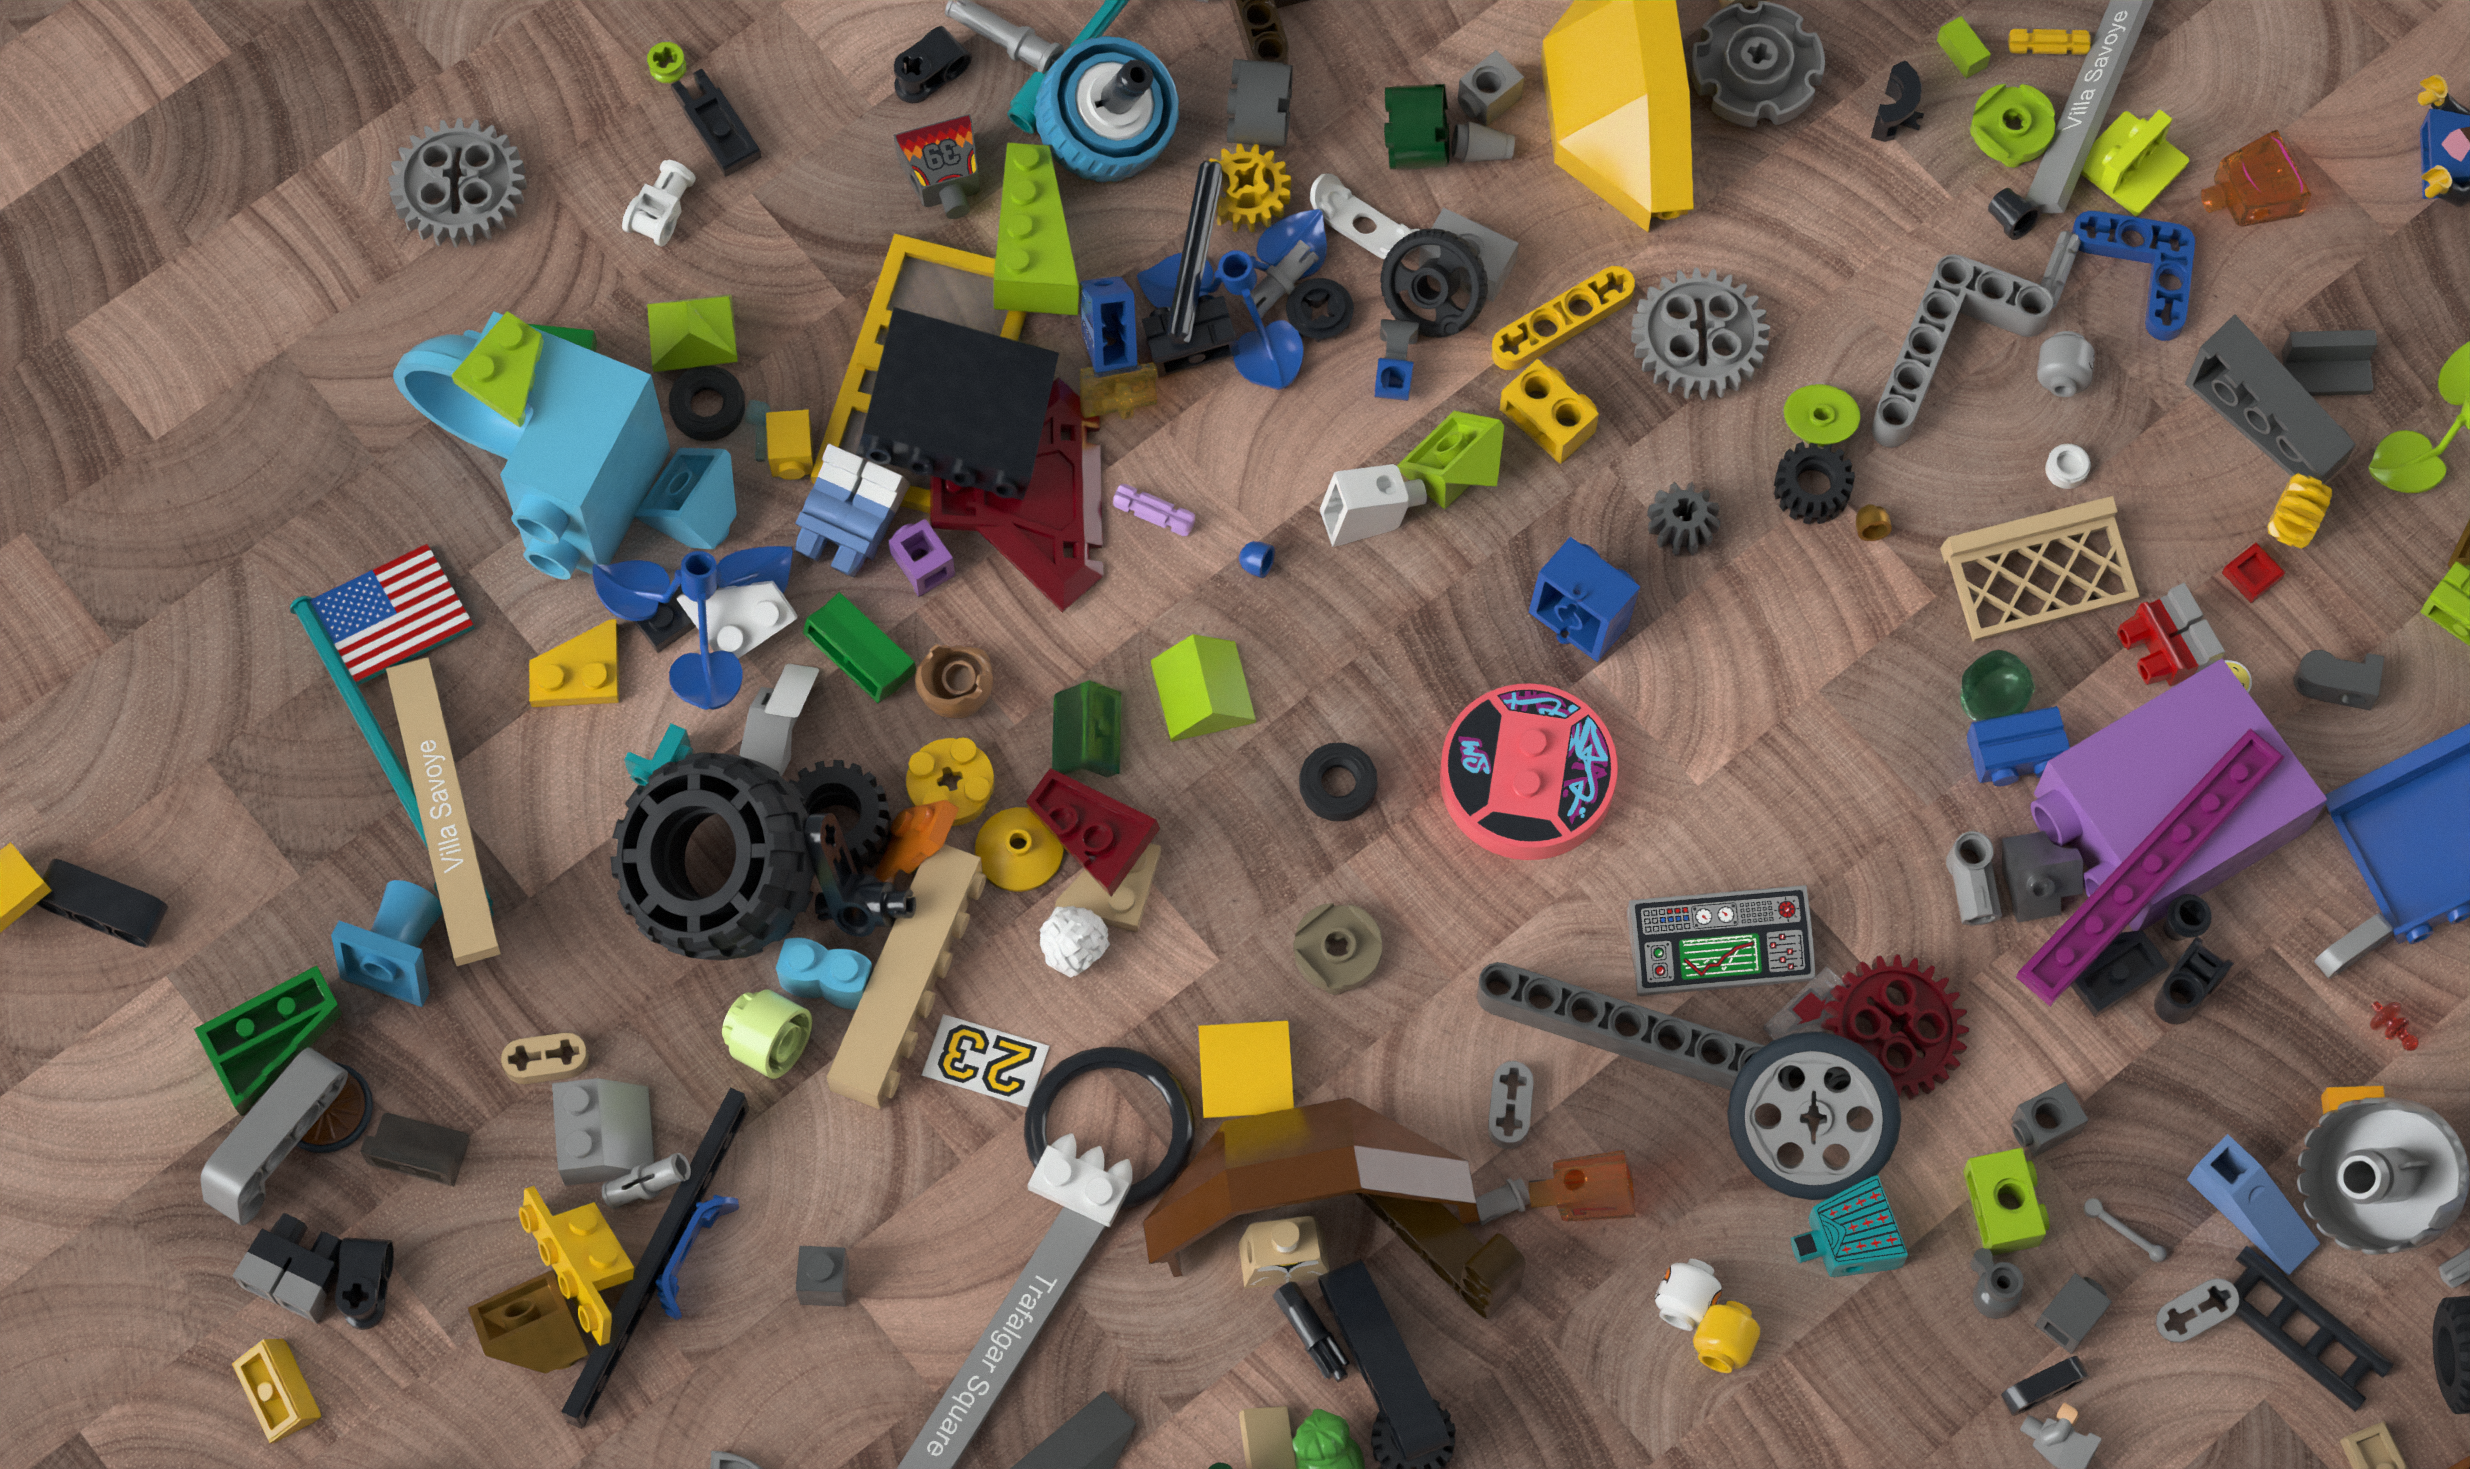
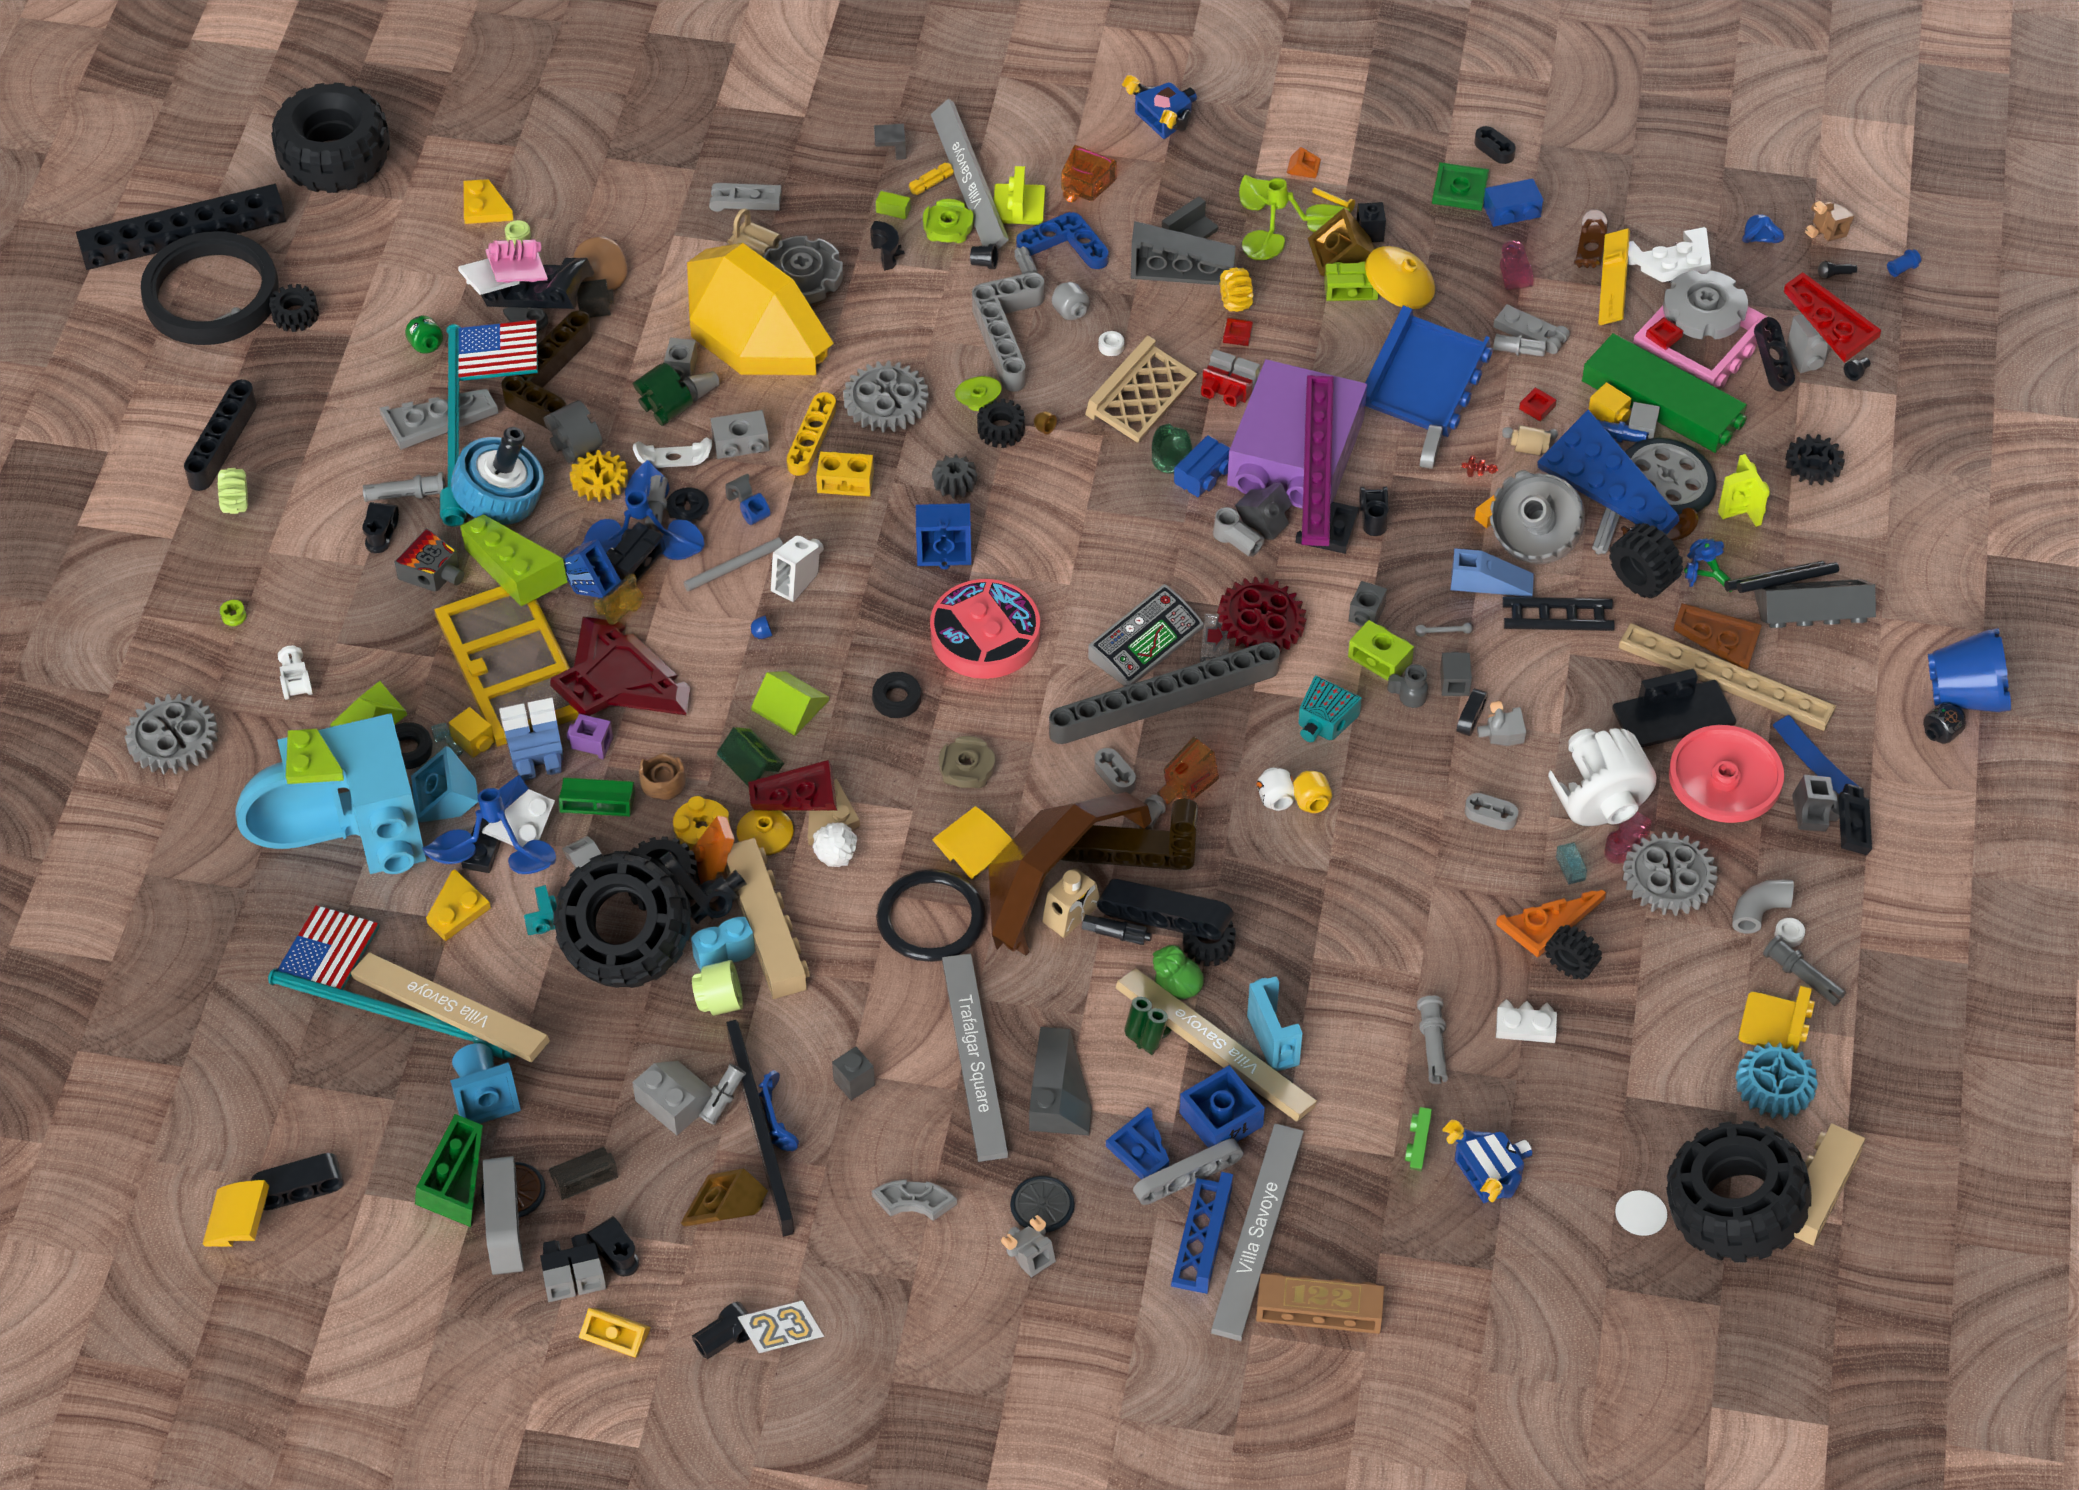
camera: 40 degrees left, 15 degrees down
tan beam [501,1033,589,1084] -> none
yellow bracket [519,1185,634,1346] -> none
black hinge [670,69,762,177] -> none
white sticker [764,664,819,718] -> none
black panel [856,307,1059,501] -> none
sticker [922,1014,1049,1107] -> none
white plate [1028,1133,1133,1227] -> none
lavender axle [1113,484,1195,536] -> none
black axle [1166,161,1223,345] -> none
black wheel [1380,228,1488,338] -> none
lime slope [1397,411,1504,509] -> none
wedge [1727,1031,1901,1200] -> none
light grey beam [2156,1278,2239,1343] -> none
black cone [2163,894,2212,941] -> none
dark grey leg [2293,650,2384,711] -> none
none -> light grey bar [684,537,783,591]

